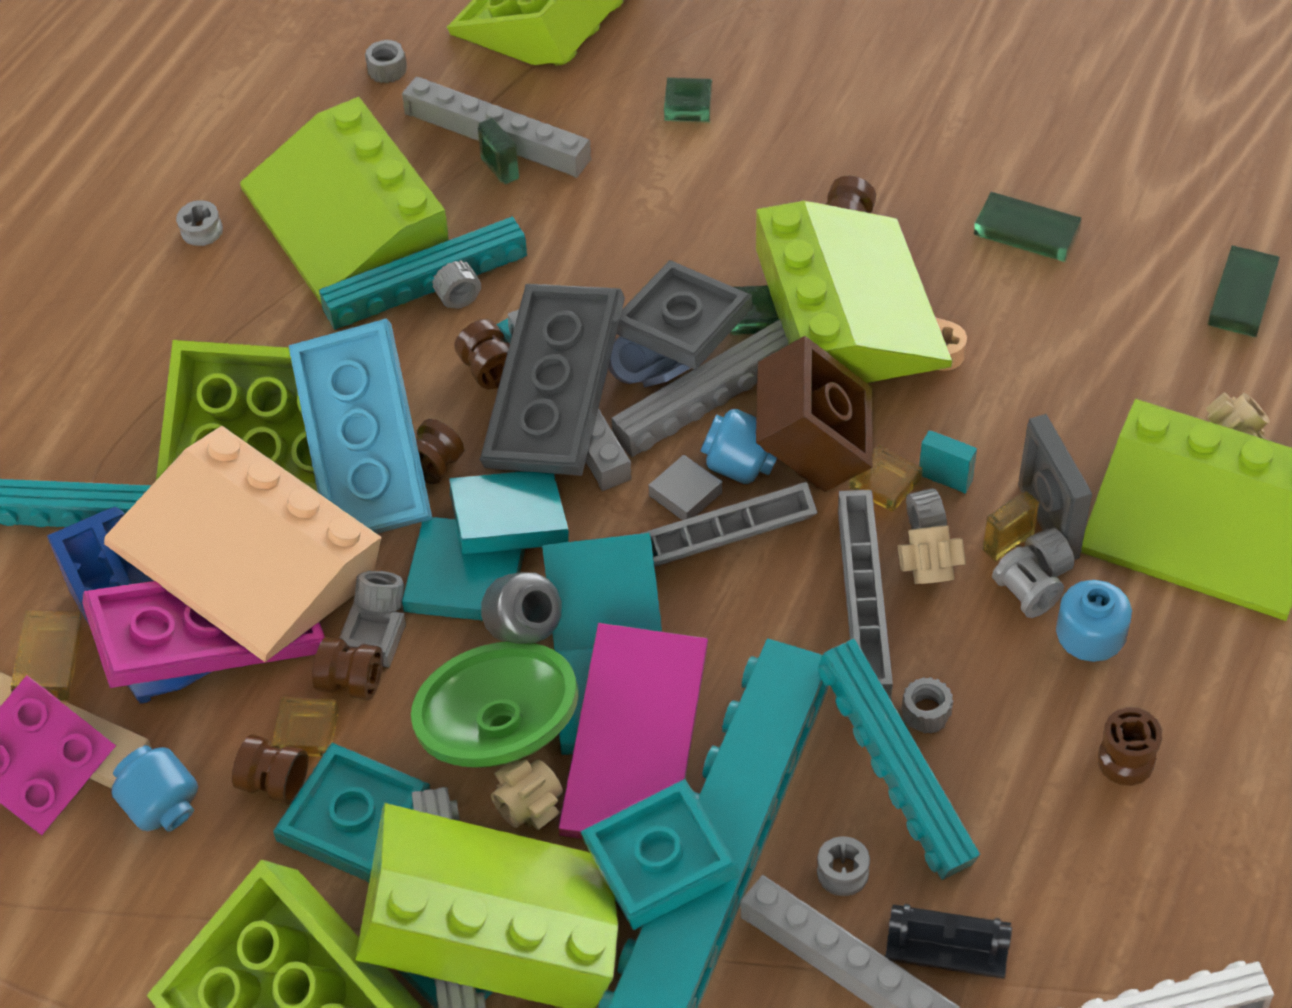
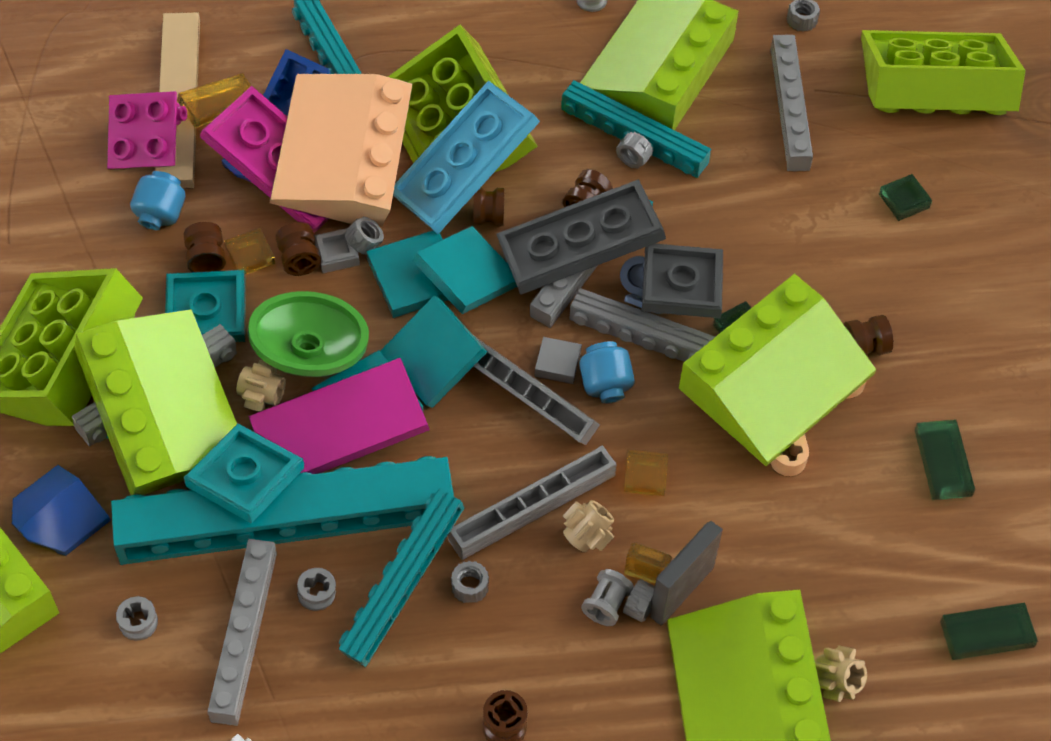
camera: 55 degrees right, 5 degrees up
clear green tile [477,118,519,185] -> none
flat silver head [481,572,562,643] -> none
reddish brown brick [755,336,873,492] -> none
black hinge [885,903,1012,979] -> none
light grey axle [906,488,947,529] -> none
teal tile [918,430,977,494] -> none
dark azure head [1056,579,1132,662] -> none

